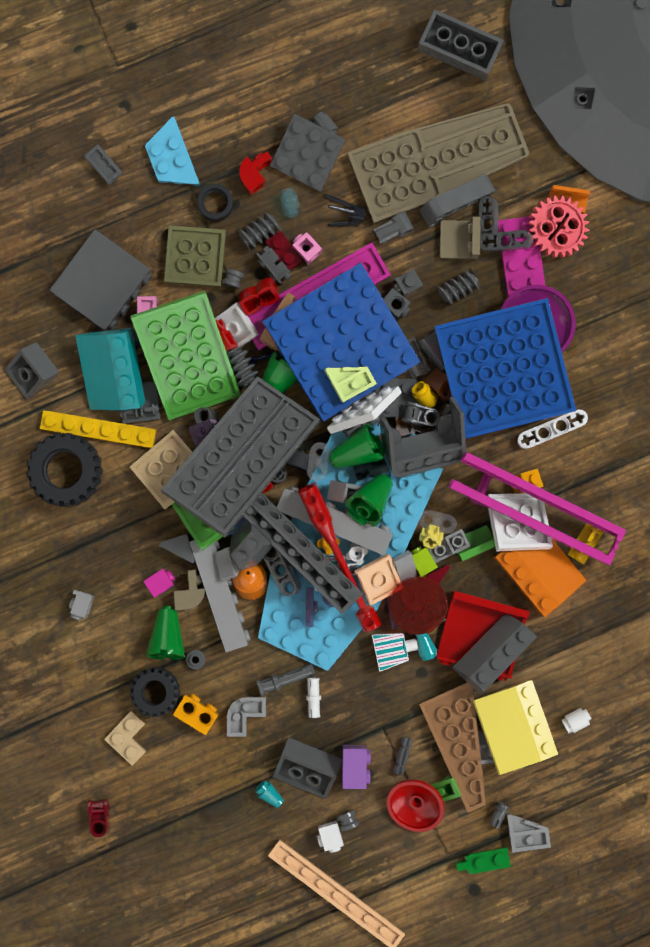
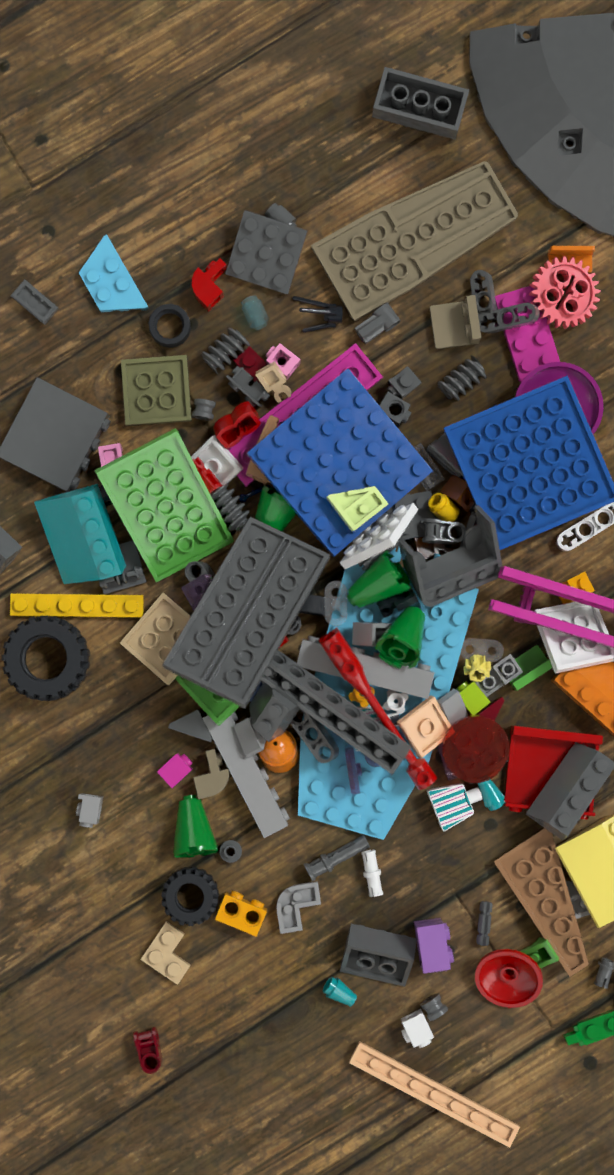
camera: 15 degrees left, 0 degrees up
dark grey beam [419,174,496,227] -> none
none -> tan plate [256,361,291,403]

